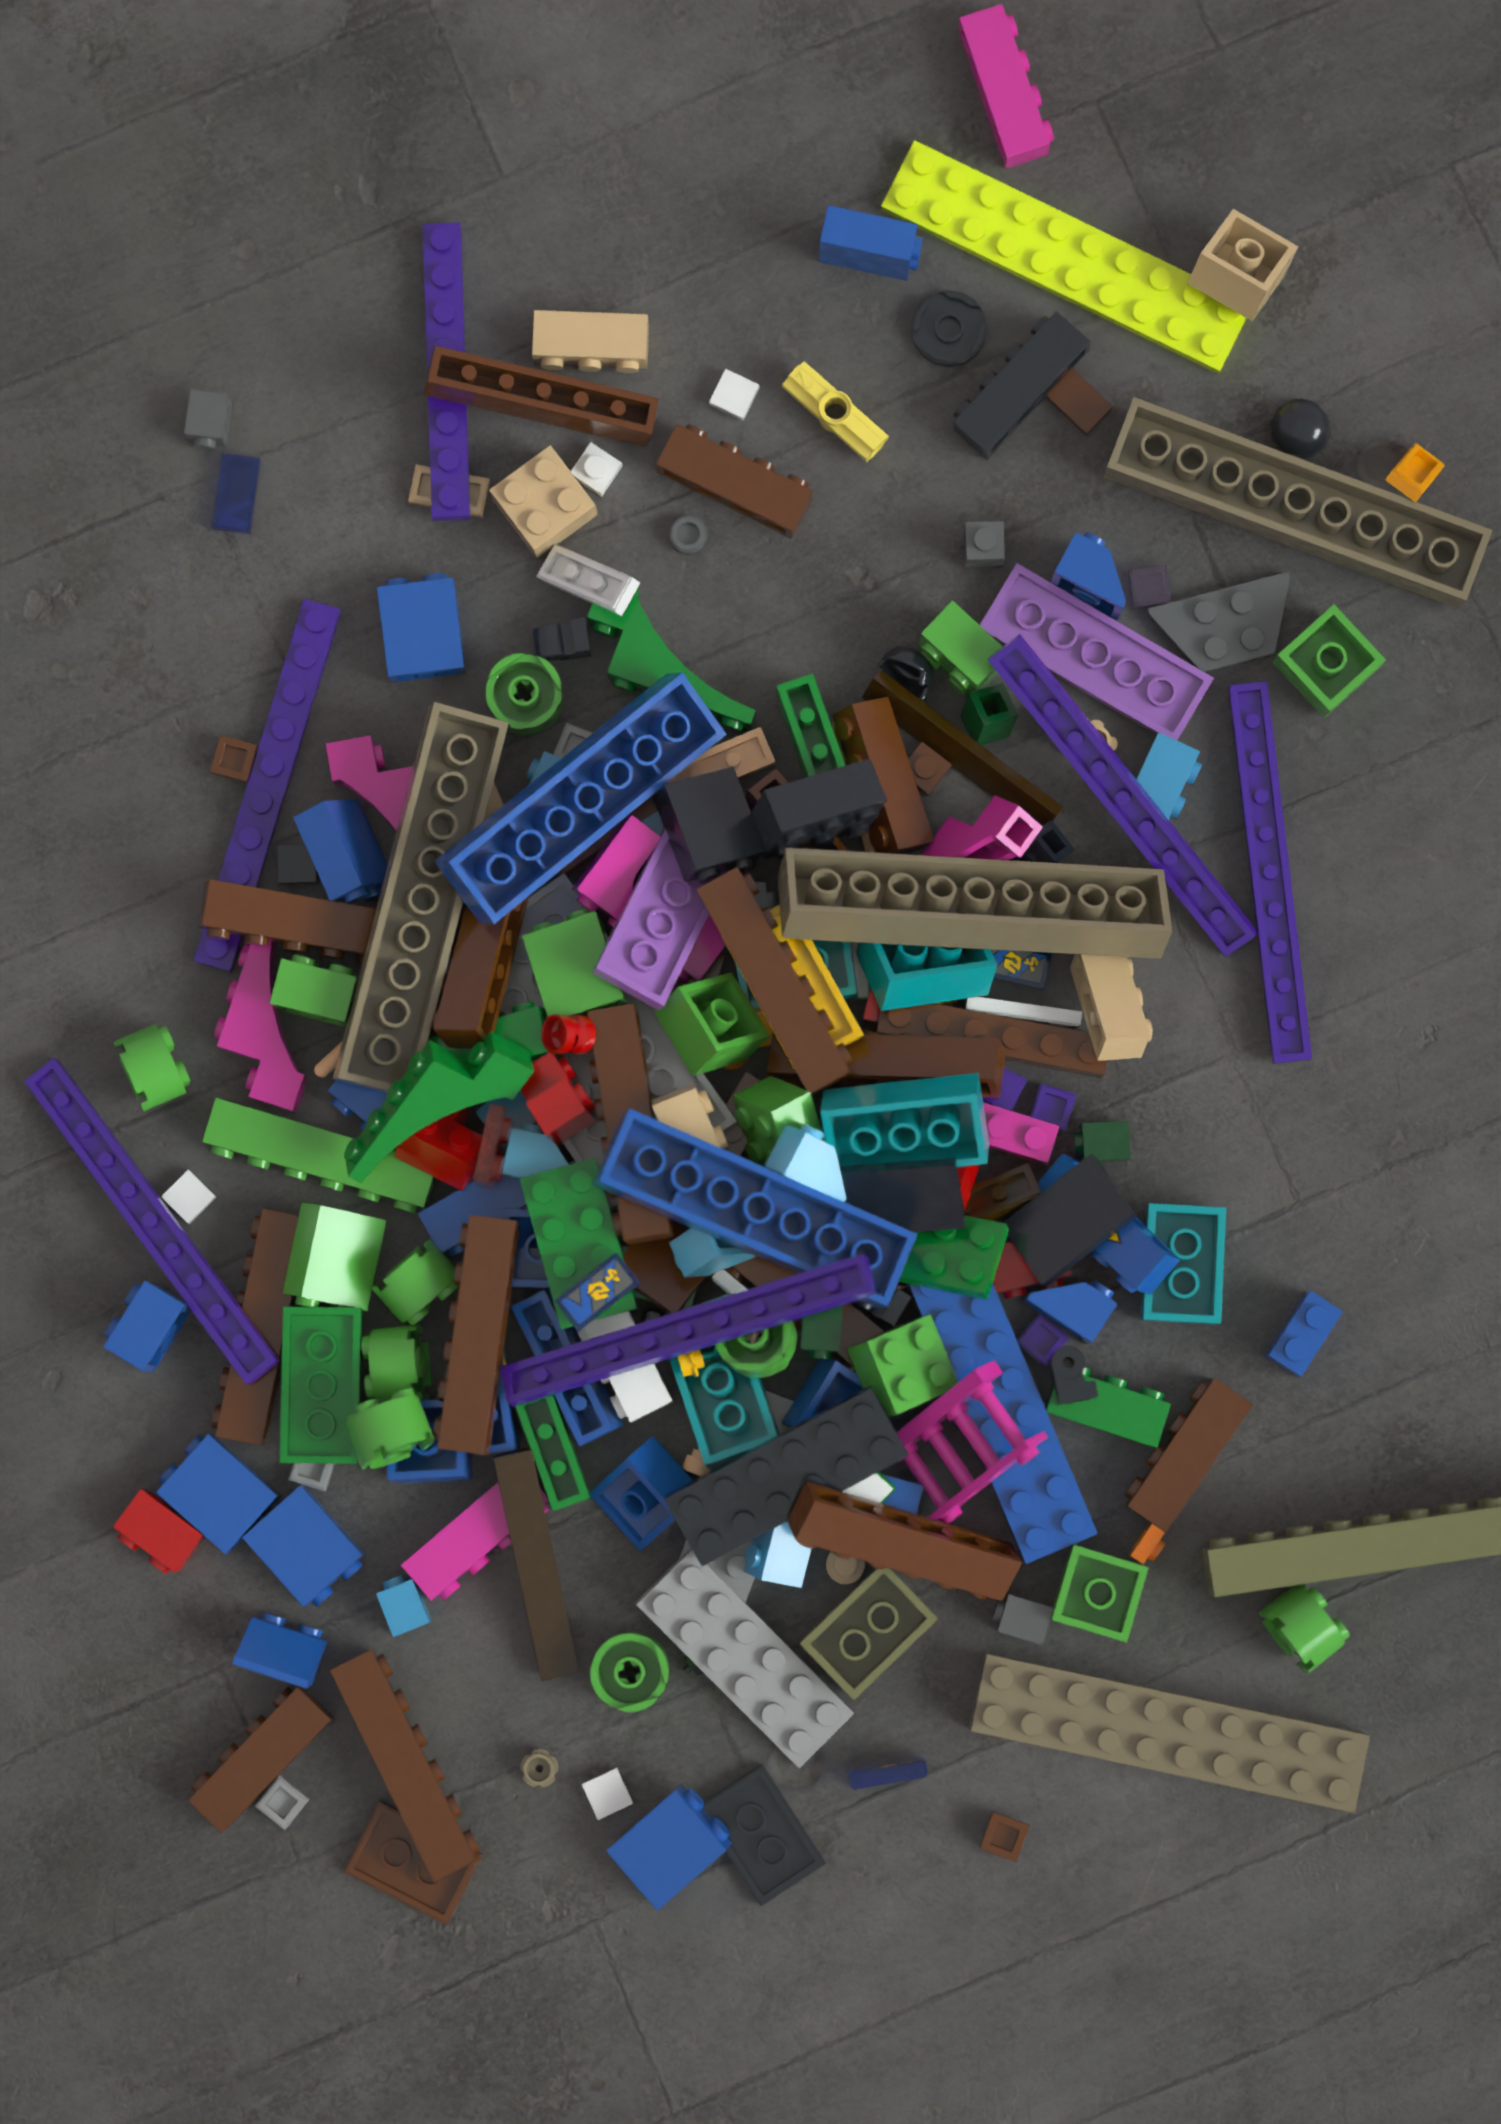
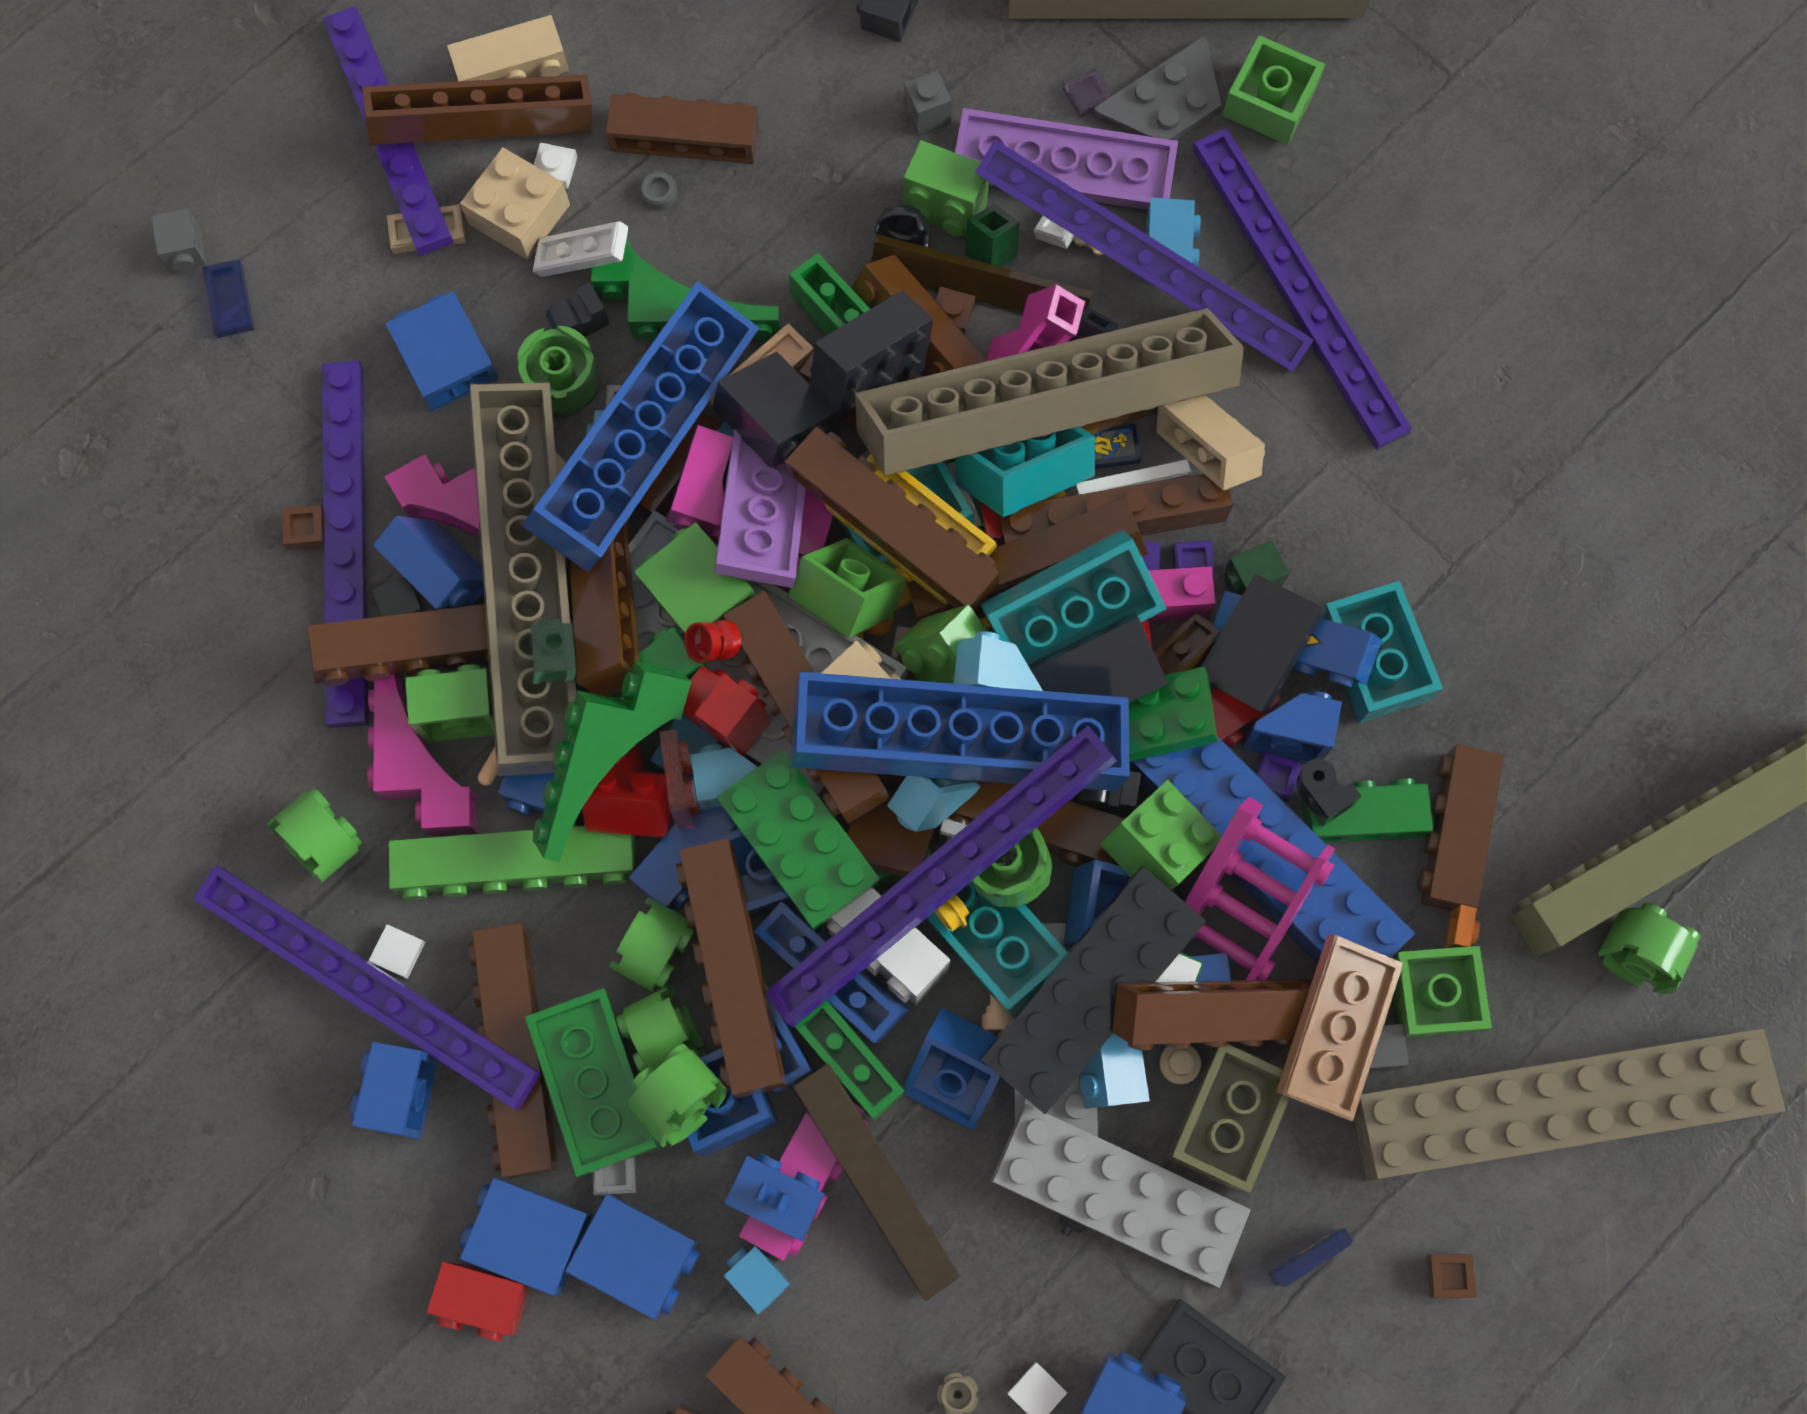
camera: 25 degrees left, 10 degrees down
blue slope [232,1611,329,1689] -> none
brick [283,1202,386,1311] -> none
tile [554,1252,641,1332] -> none
bright green brick [590,1631,670,1712] -> none
white tile [709,369,760,421] -> none
light yellow piece [782,361,889,462] -> none
dark green brick [800,1305,843,1359] -> none
blue slope [1051,532,1126,621] -> none
blue brick [1264,1290,1343,1377] -> none
none -> clear green brick [529,618,576,684]
none -> blue brick [724,1153,825,1241]
none -> medium nougat tile [1276,934,1403,1121]

